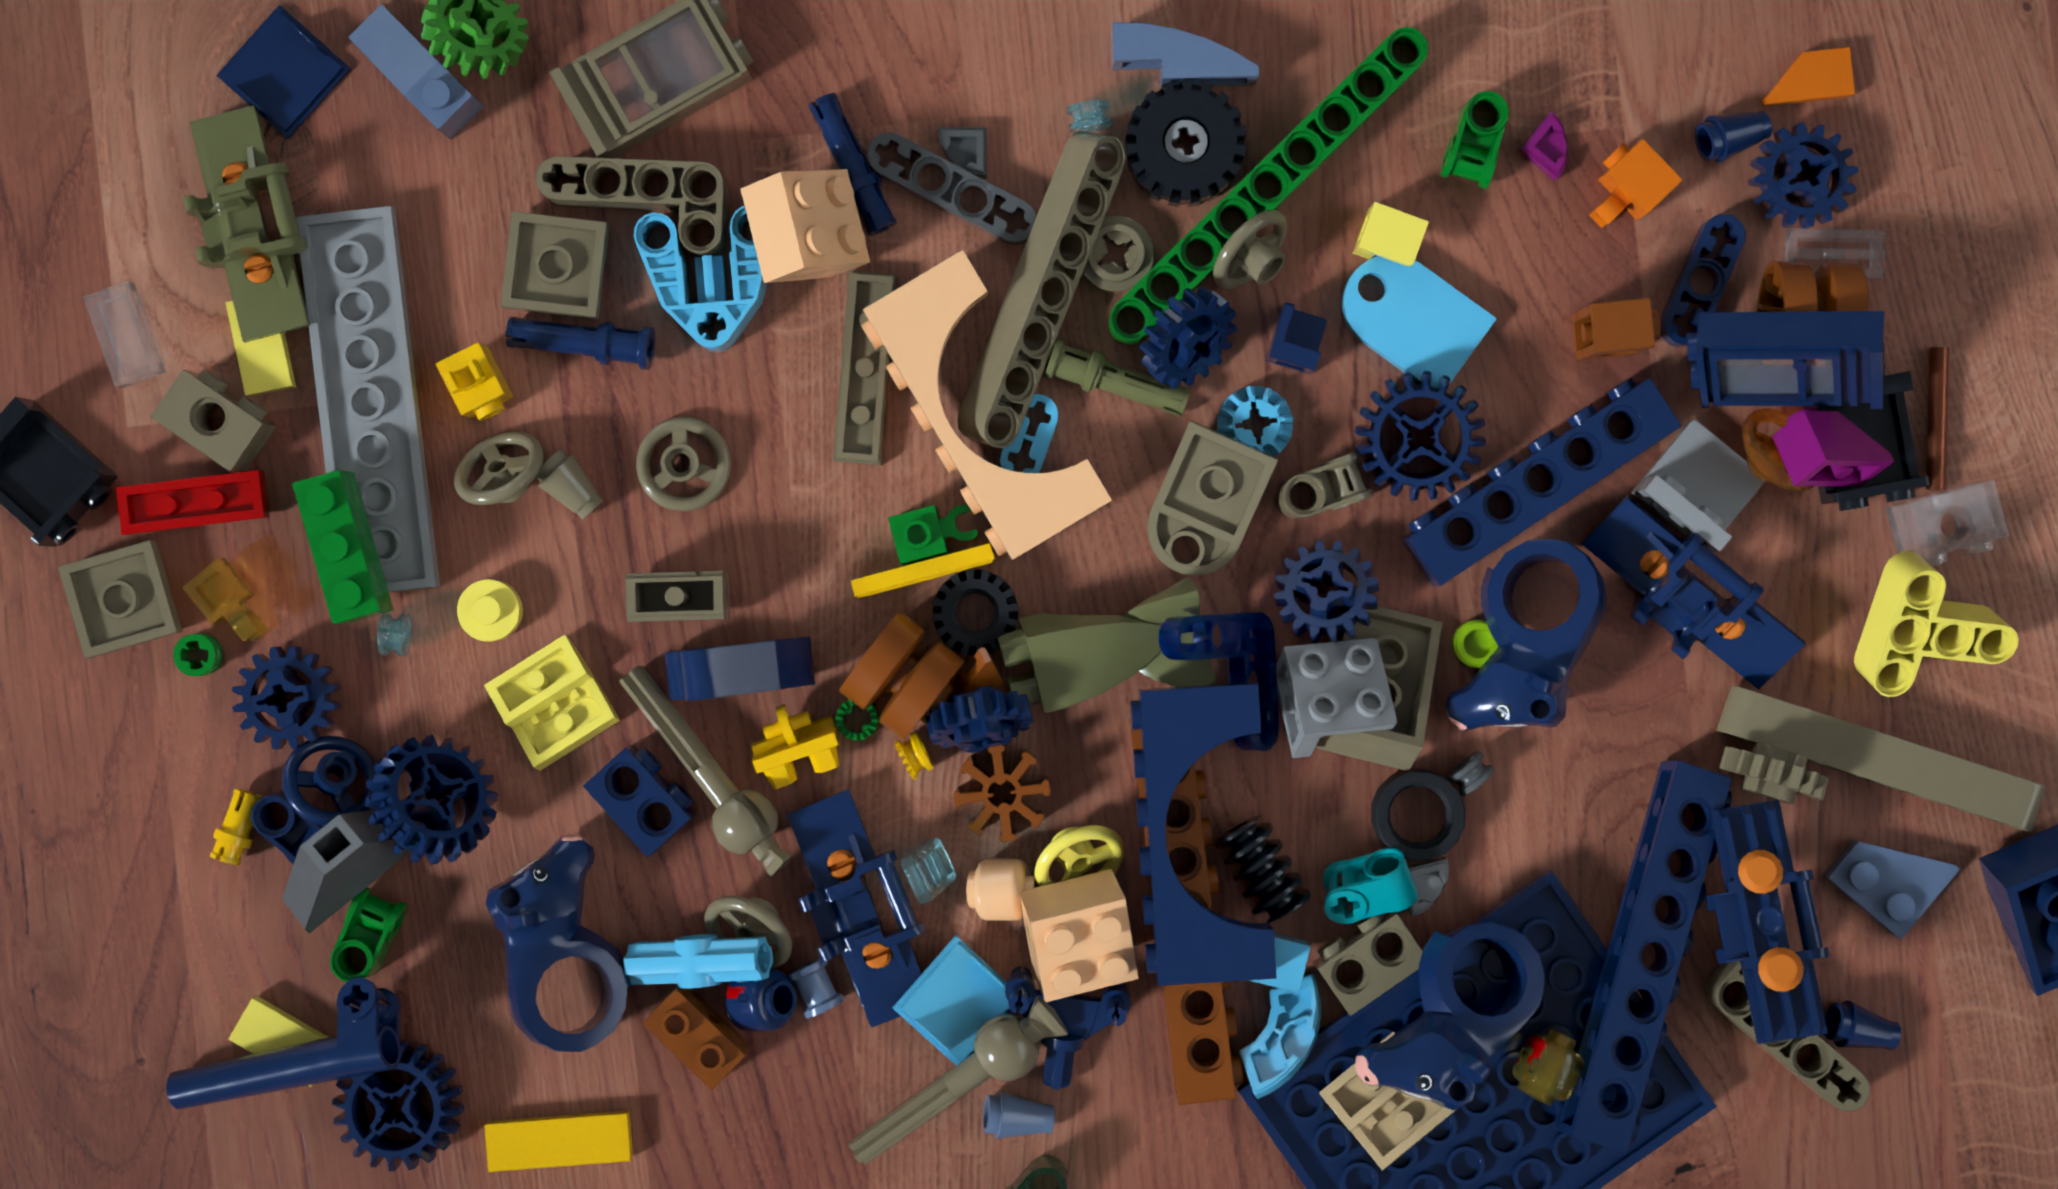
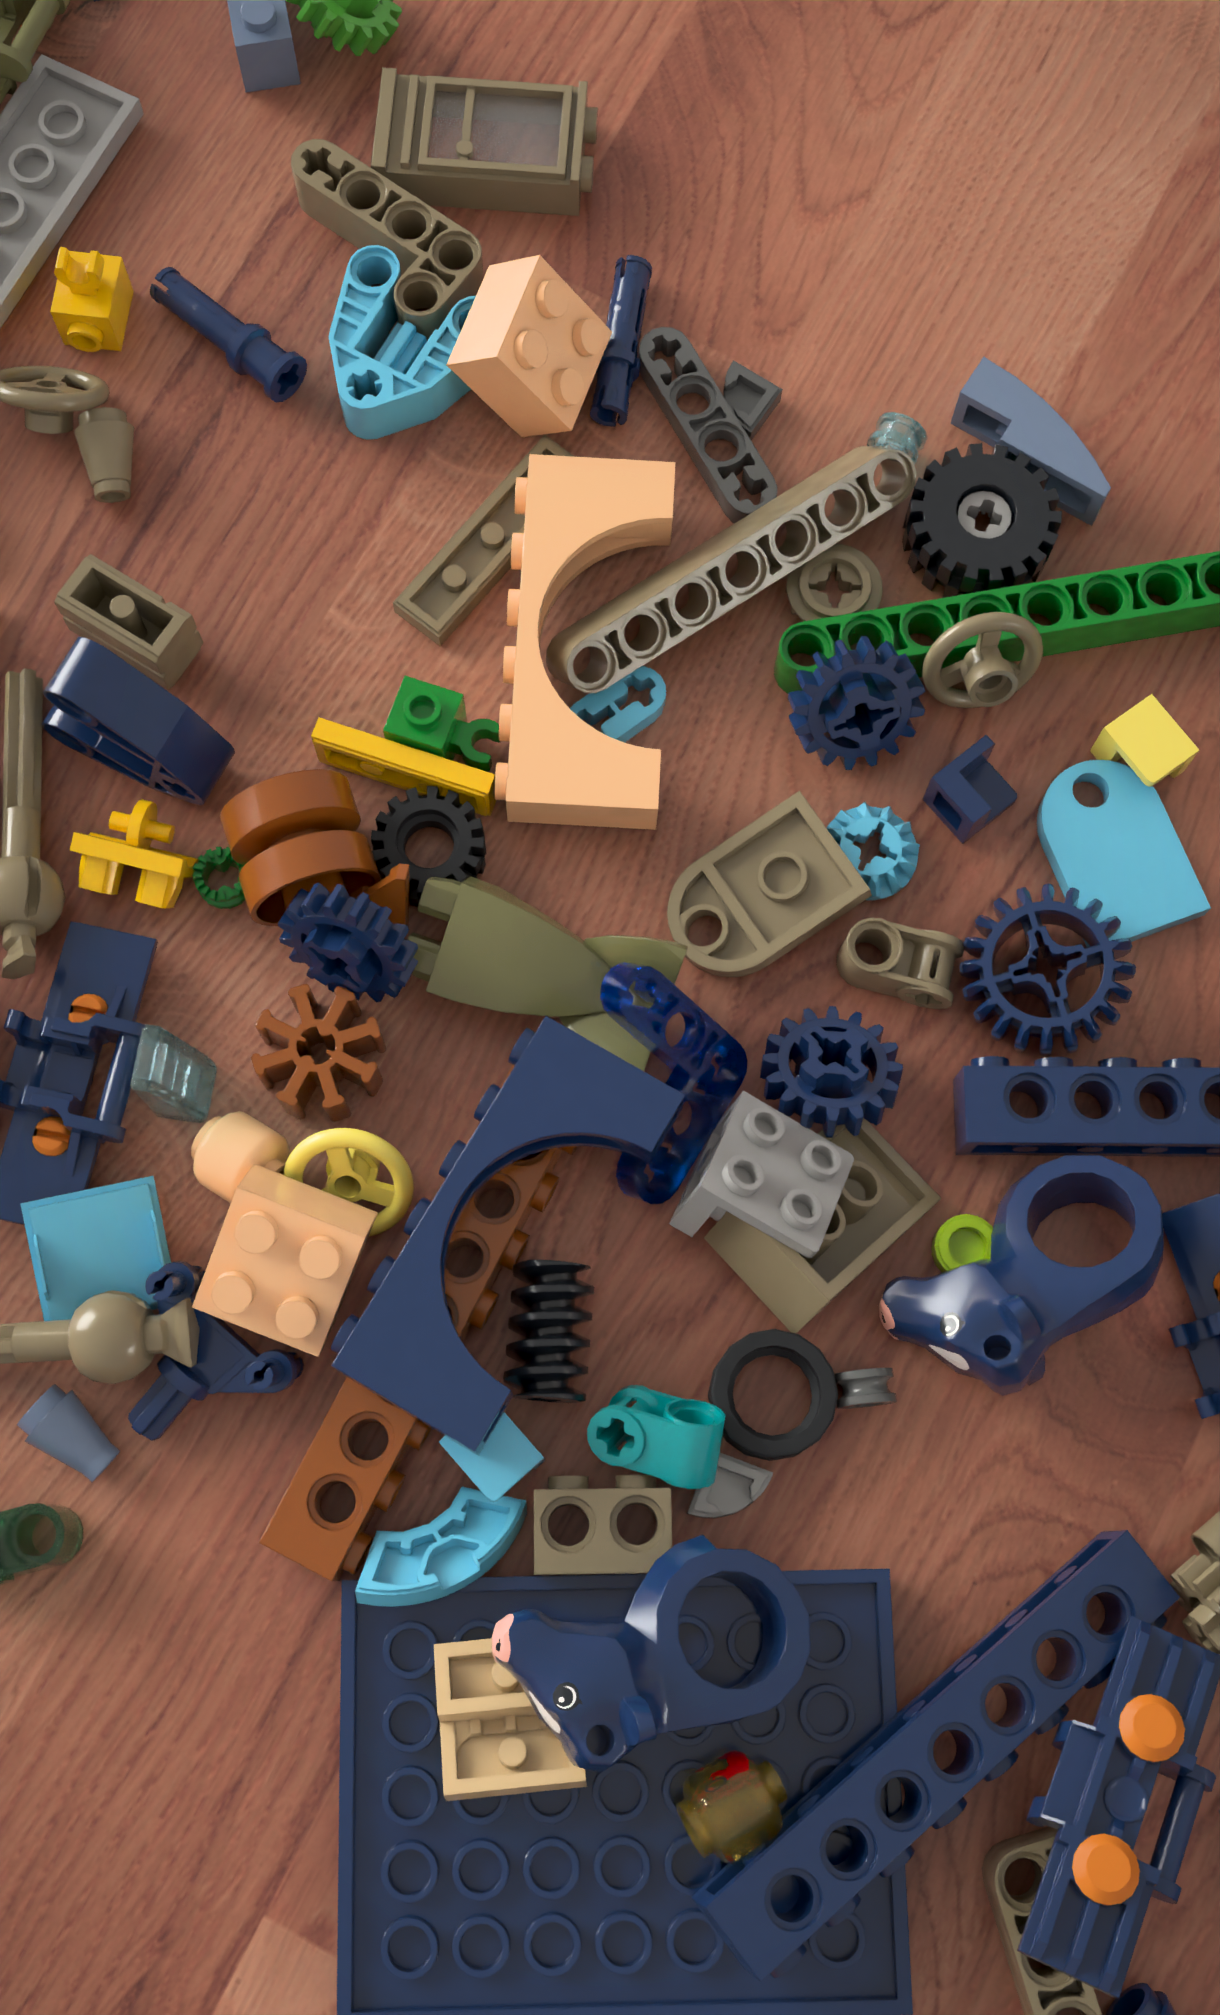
camera: 25 degrees right, 15 degrees down
dark tan plate [500,211,610,319] -> none
dark tan piece [636,417,731,512] -> none
yellow bush [894,731,935,780] -> none
olive pin [1043,337,1191,417] -> none

